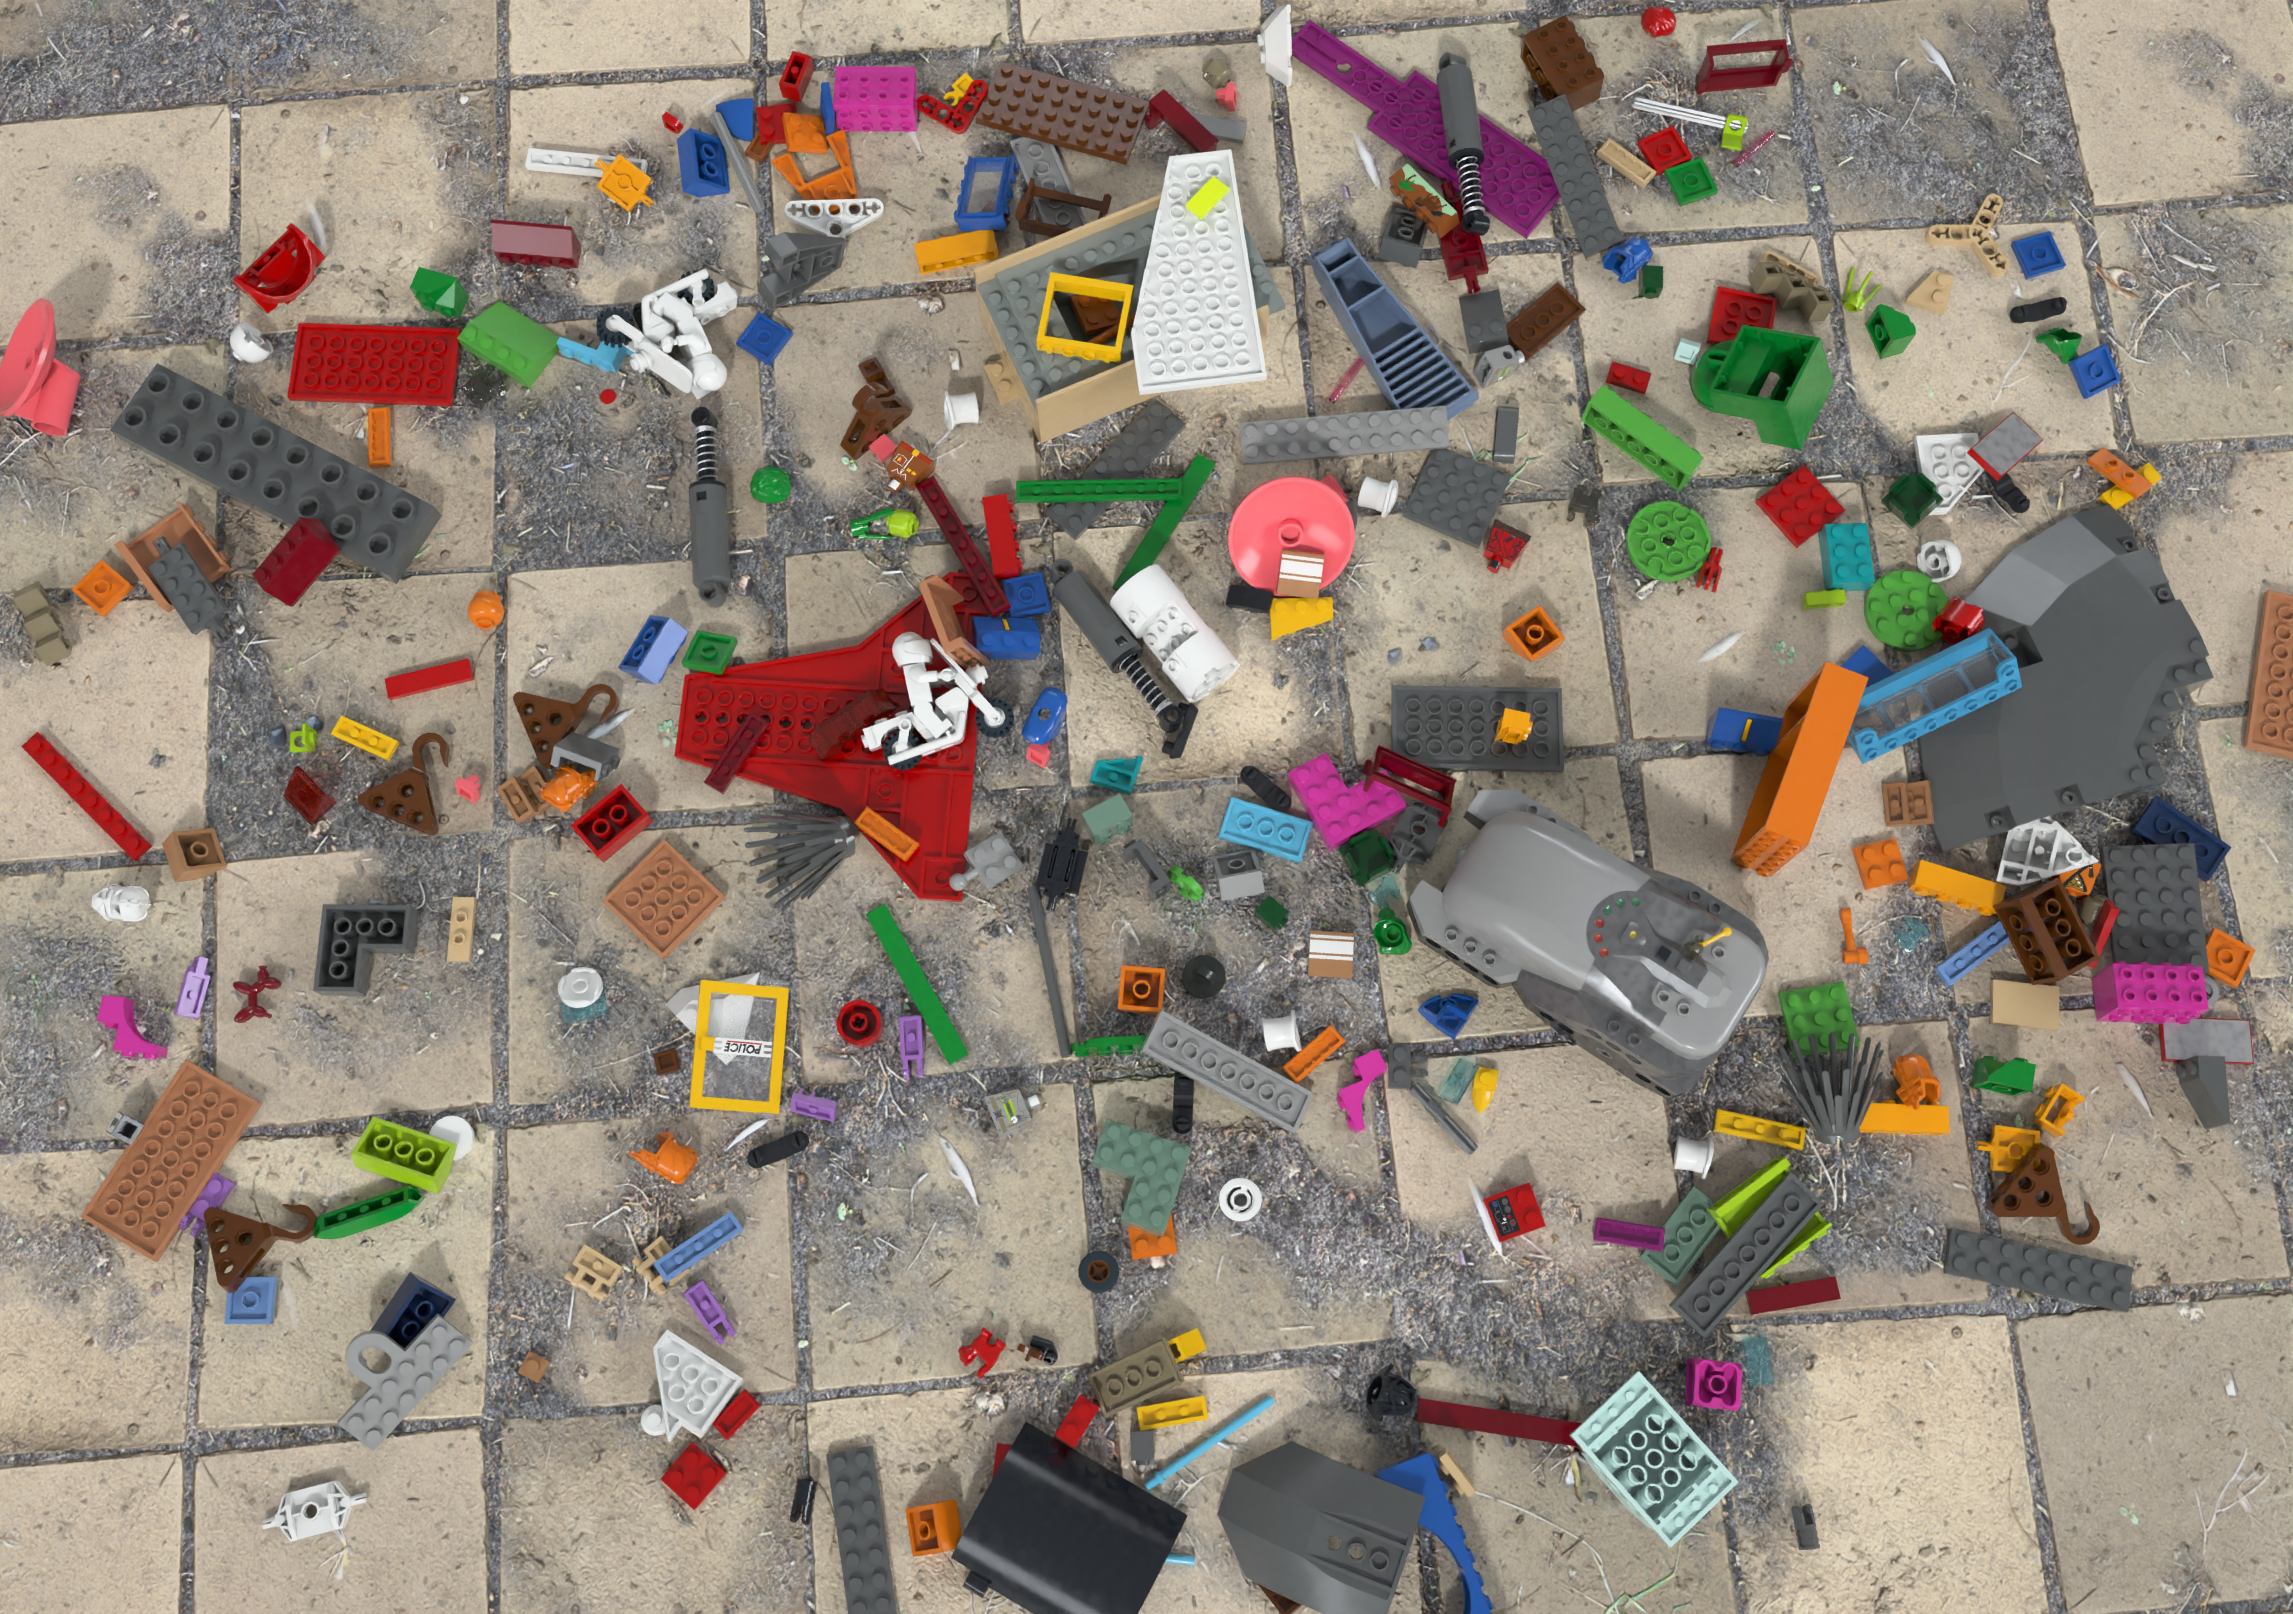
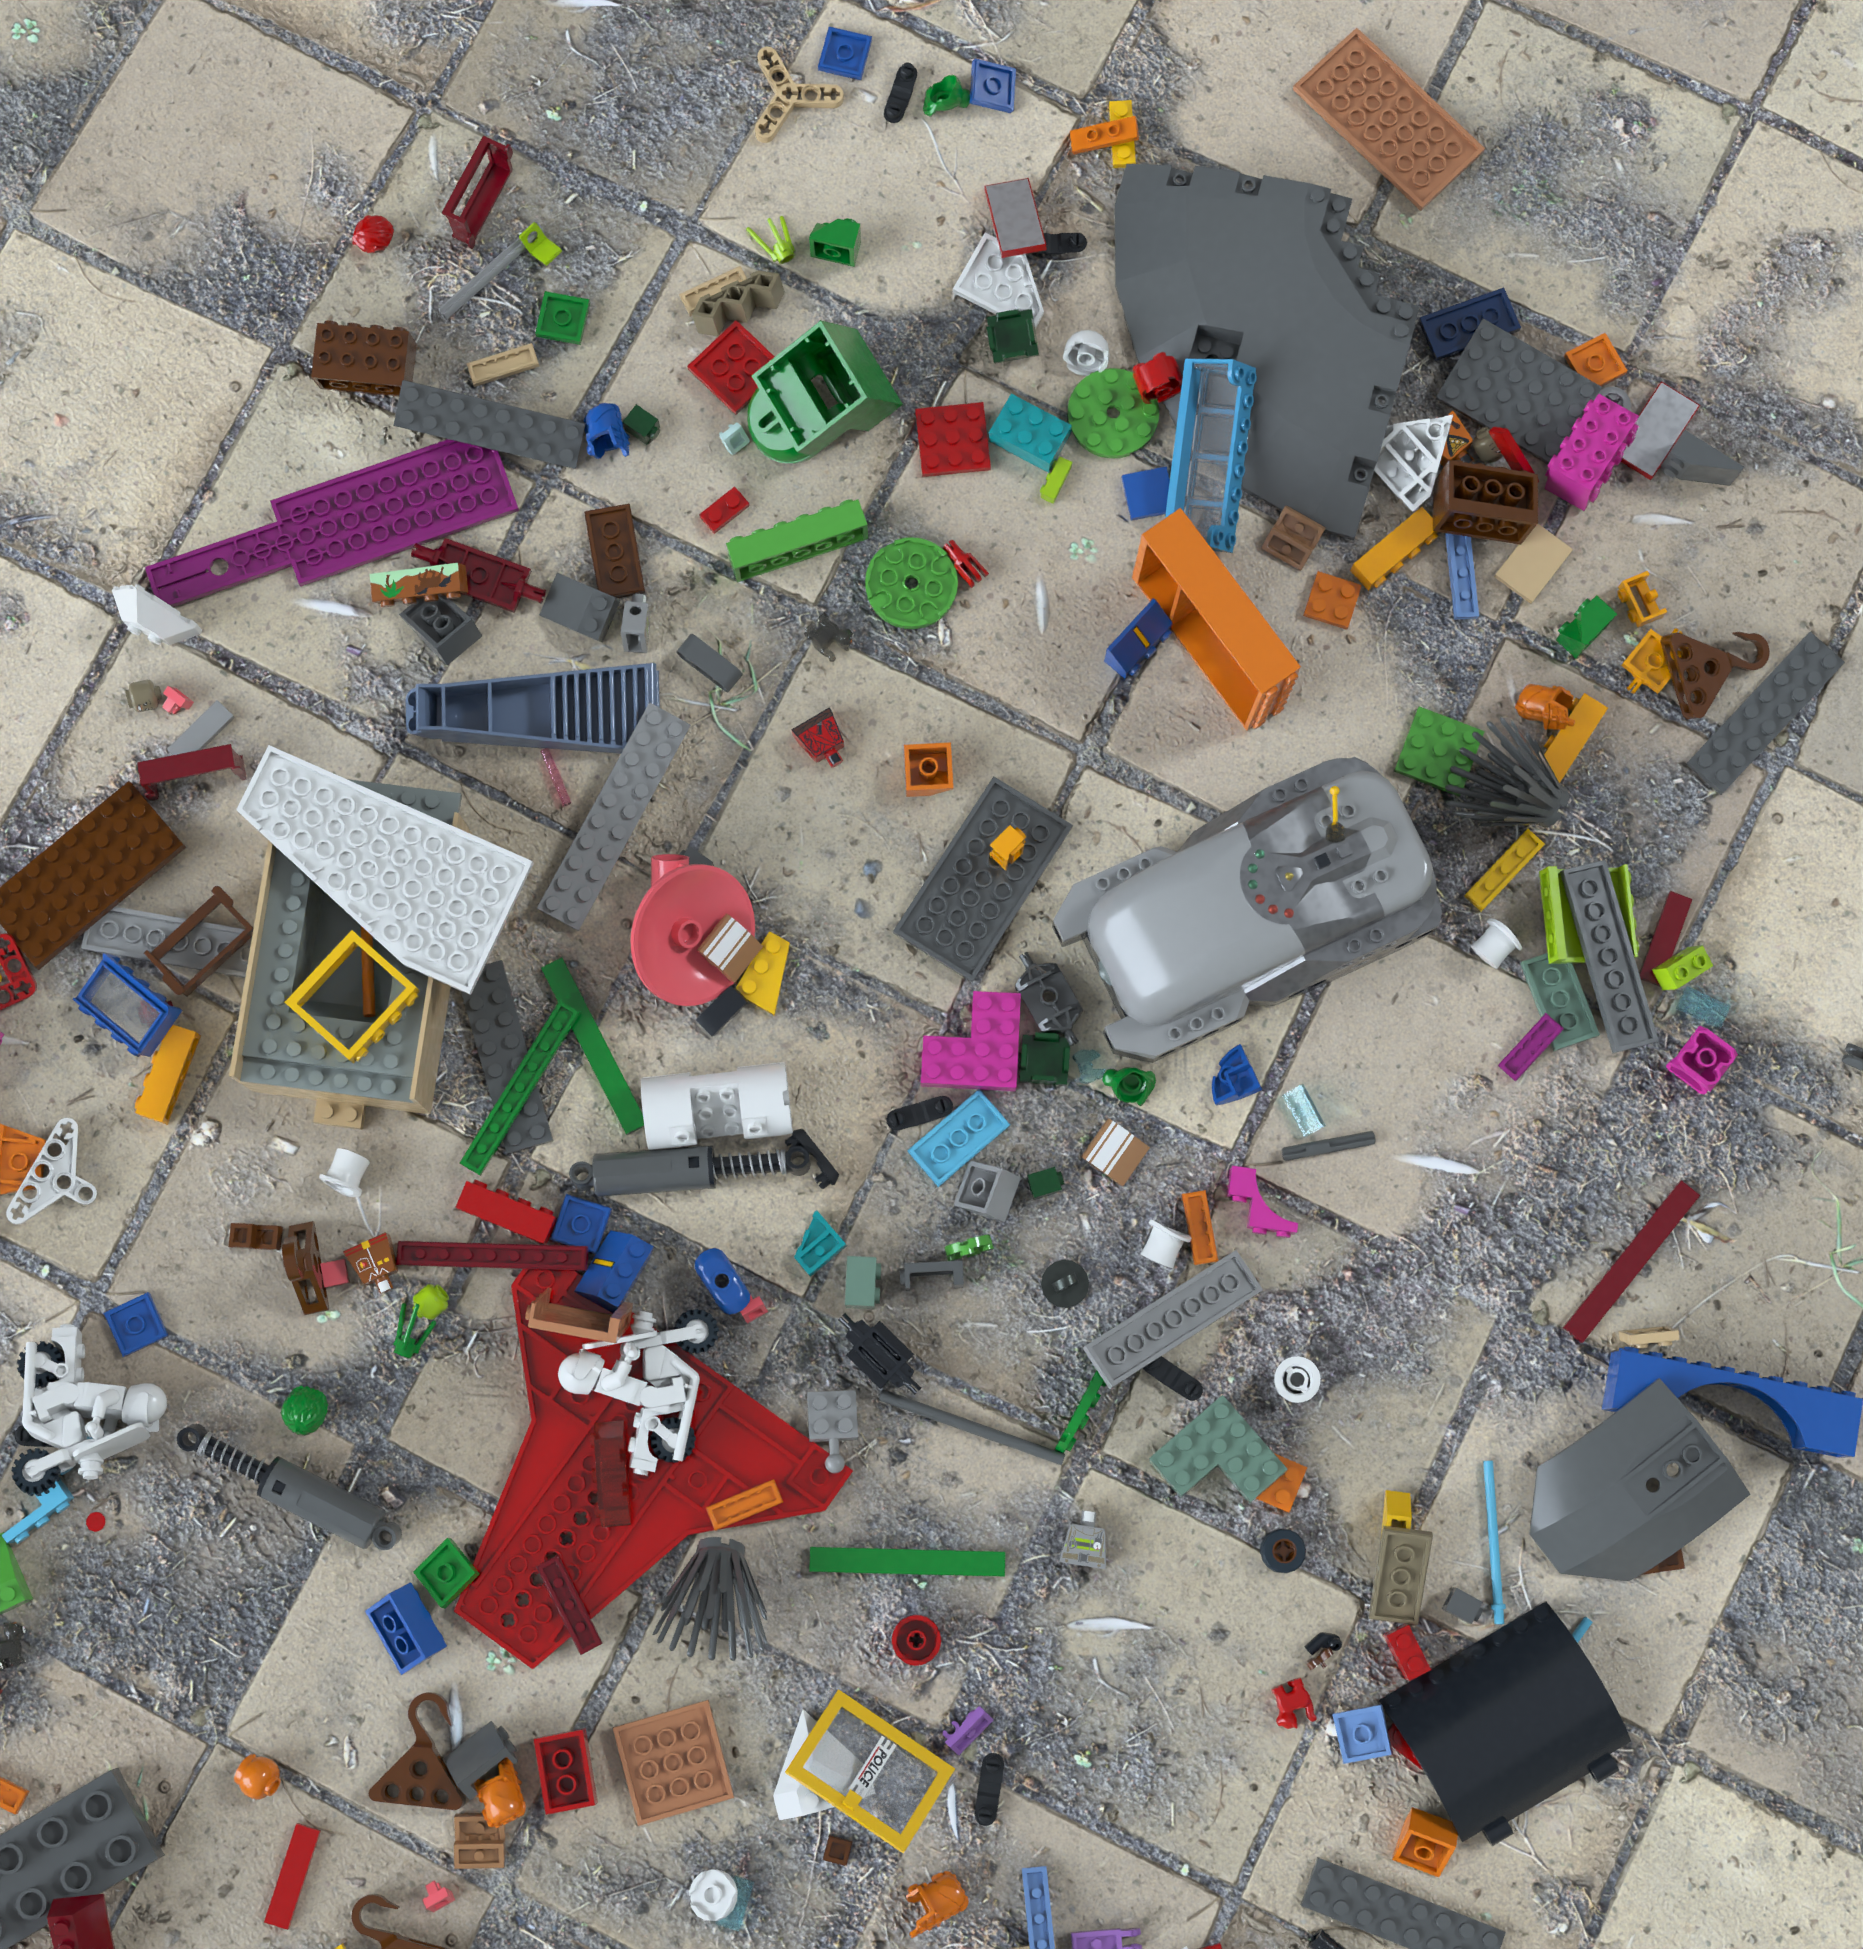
camera: 60 degrees left, 5 degrees up
dark grey wedge [758,232,846,309] -> none
medium lavender hinge [899,1015,924,1079] -> none
orange plate [1070,295,1121,335] -> none
orange slope [1118,965,1166,1016] -> none
yellow plate [1136,1396,1208,1431] -> none
neon yellow tile [1186,176,1229,220] -> none
white piece [1358,476,1398,518] -> none
dark red piece [1362,745,1457,828] -> none
black piece [1366,1363,1417,1421] -> none
dark grey hinge [1387,1043,1428,1089] -> none
dark grey plate [1402,448,1511,549] -> none
dark grey piece [1436,52,1490,236] -> none
yellow plate [1472,1066,1499,1113] -> none
red slope [1483,1183,1546,1243] -> none
light aqua wedge [1570,1371,1738,1548] -> none
red plate [1637,125,1693,176] -> none
clear pink piece [1733,130,1775,167] -> none
orange brick [1839,907,1868,965] -> none
clear light blue piece [1895,919,1930,953] -> none
tan wing [1905,270,1954,314] -> none
none -> medium blue plate [1332,1704,1393,1764]
none -> lime brick [1652,945,1713,990]

